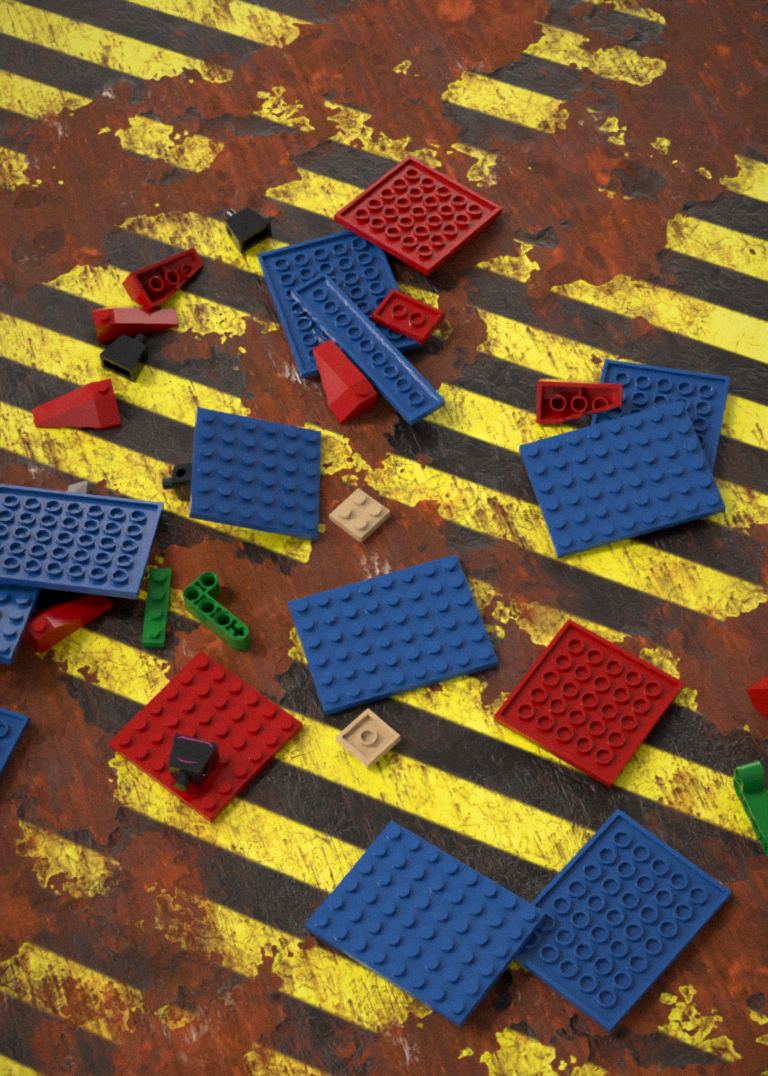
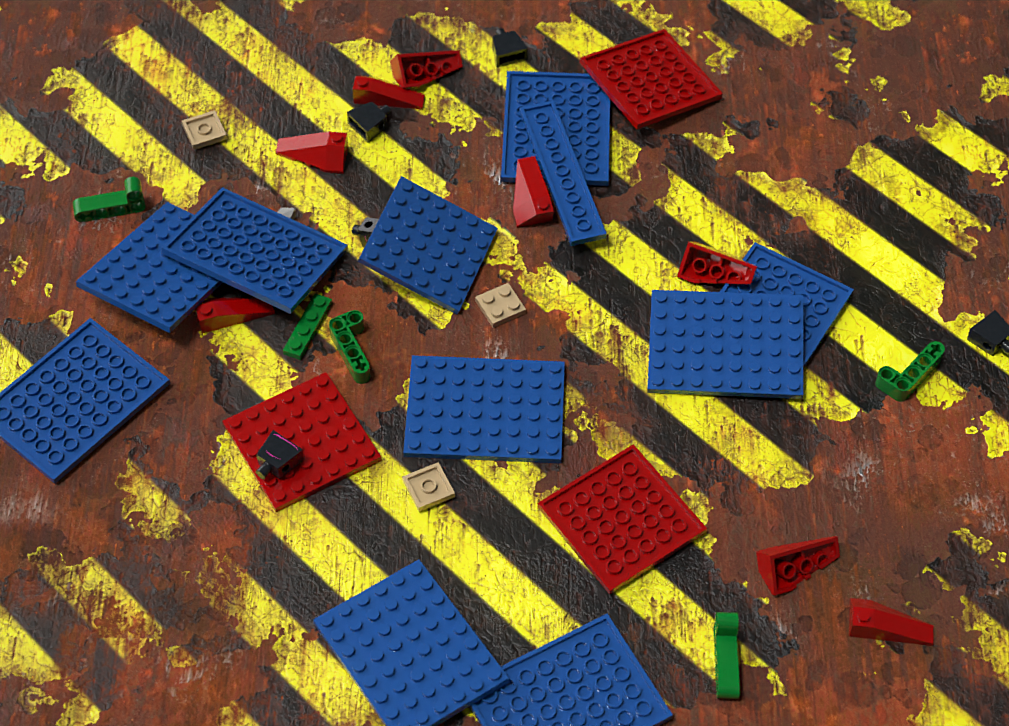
camera: 15 degrees right, 0 degrees up
red tile [371,289,445,345] -> none

